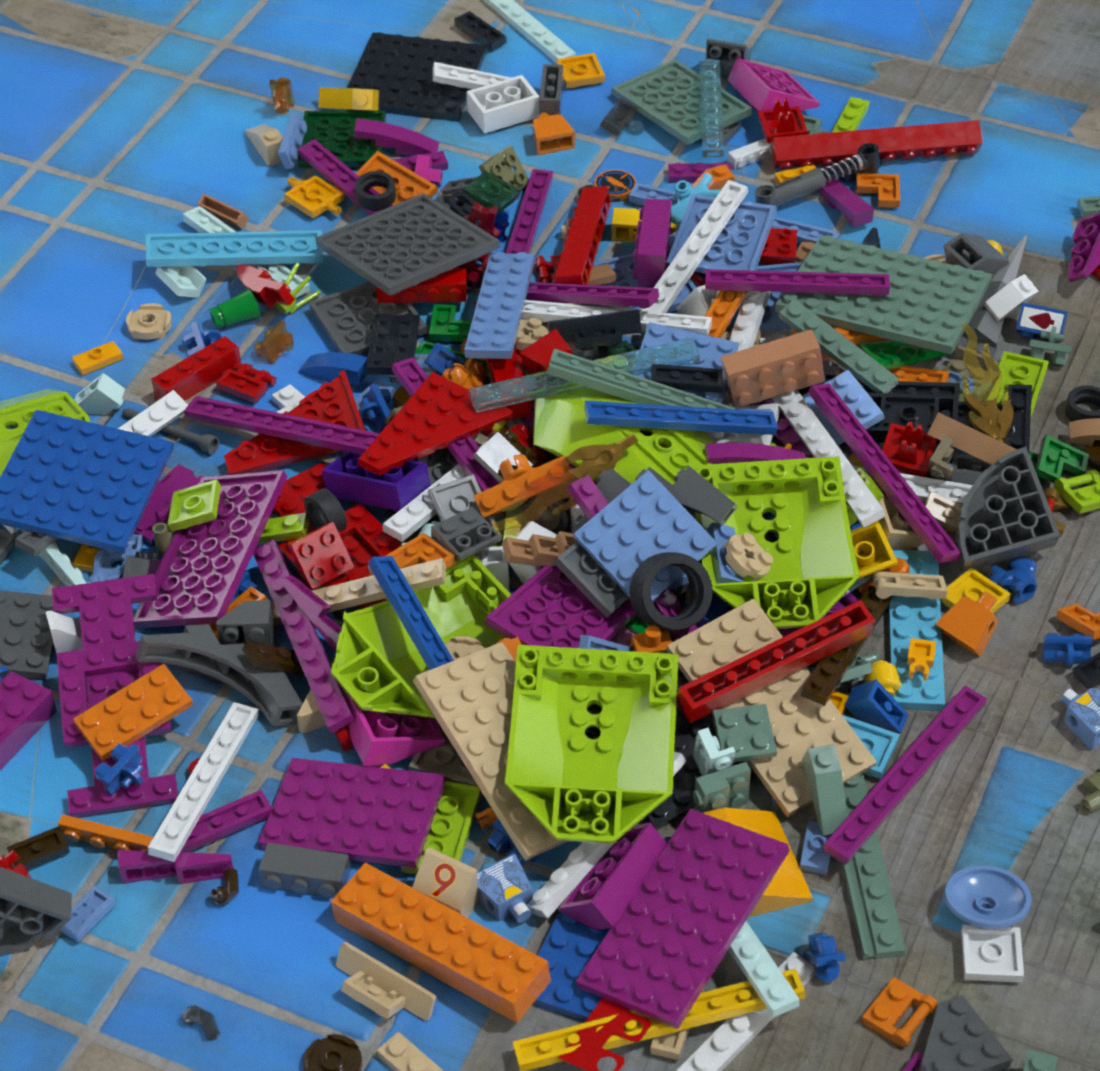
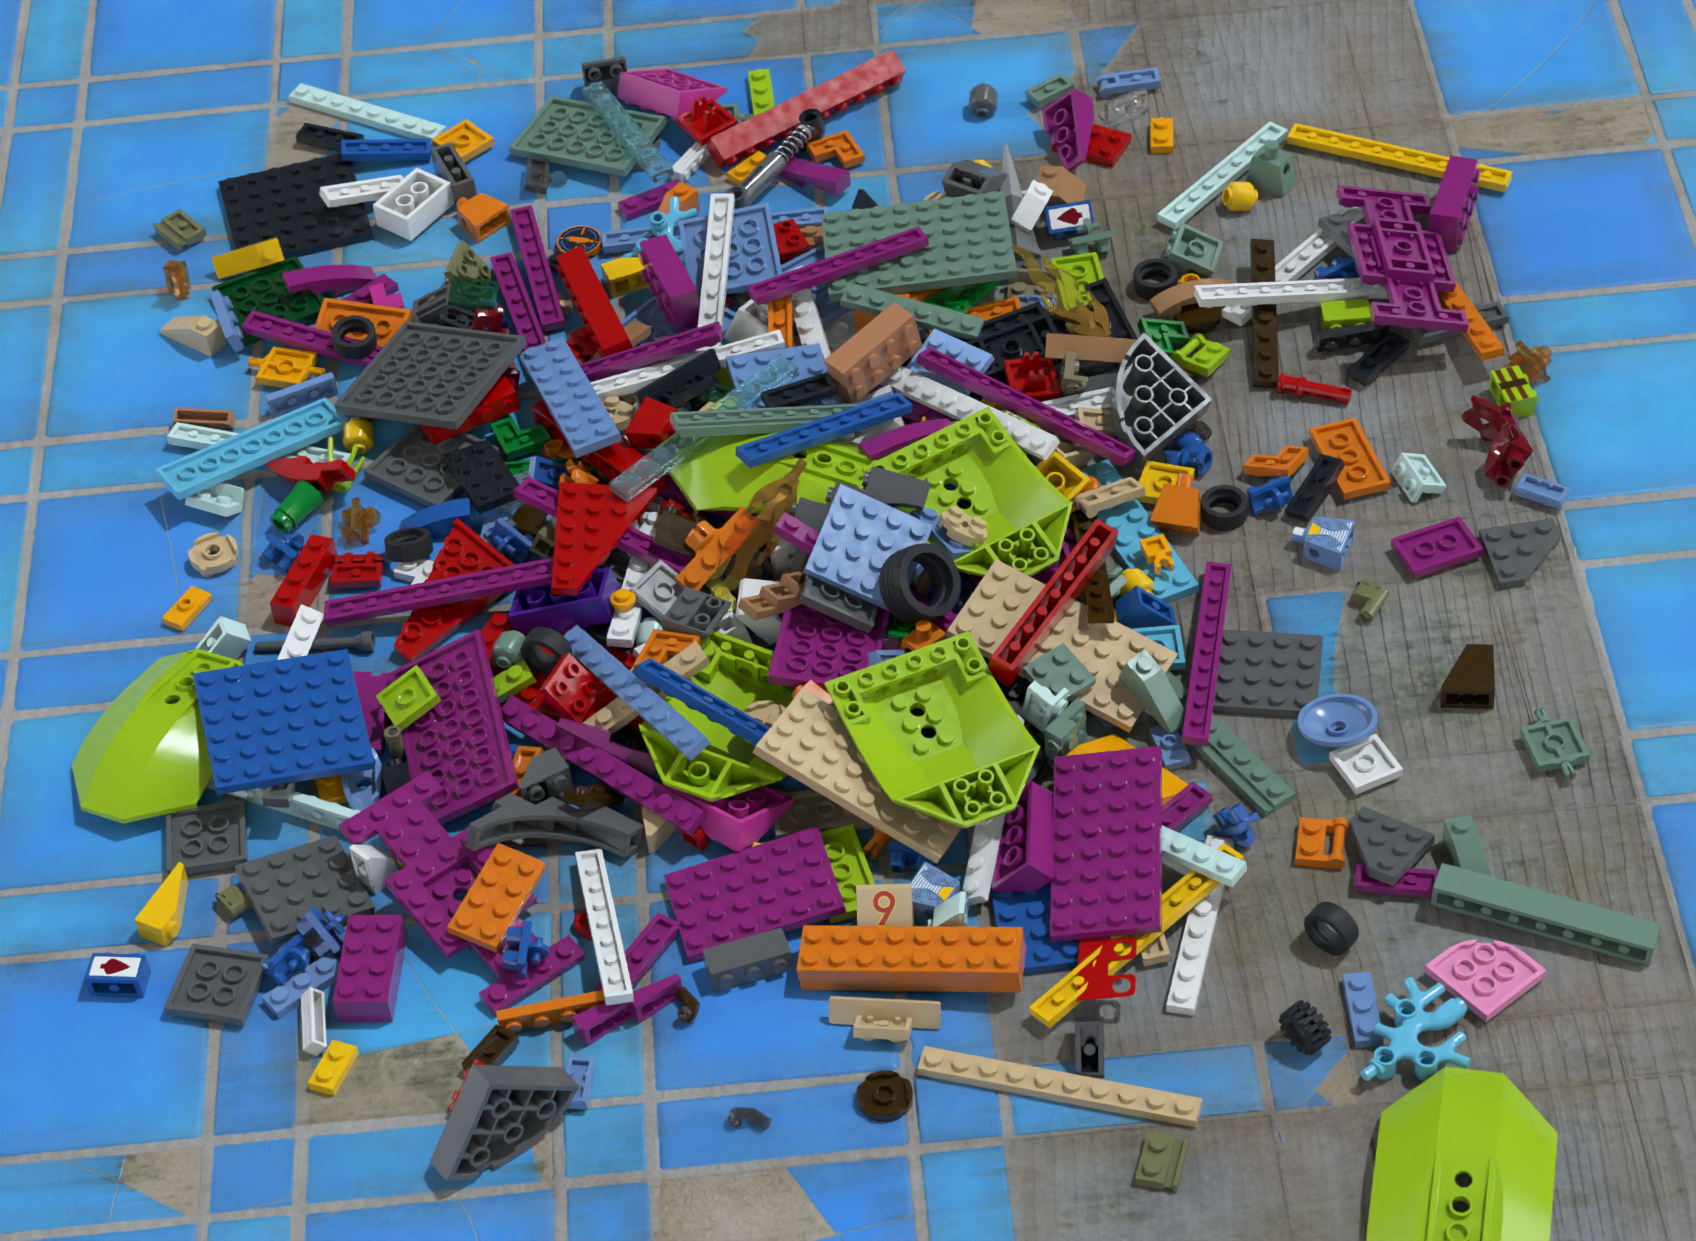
camera: 25 degrees left, 0 degrees up
none -> olive plate [153,209,207,251]
none -> medium blue plate [265,372,339,418]
none -> blue plate [341,139,431,162]
none -> yellow head [343,417,374,455]
none -> black tyre [384,527,433,562]
none -> sand green head [491,630,526,669]
none -> magenta plate [510,205,566,332]
none -> medium blue plate [564,625,710,761]
none -> light orange plate [610,589,636,612]
none -> light aqua slope [928,892,968,927]
none -> dark grey head [969,83,998,118]
none -> medium nougat slope [1038,166,1086,217]
none -> magenta plate [1162,781,1213,832]
none -> clear smoke arm [1183,421,1212,440]
none -> black tyre [1201,485,1248,531]
none -> dark grey plate [1212,629,1323,718]

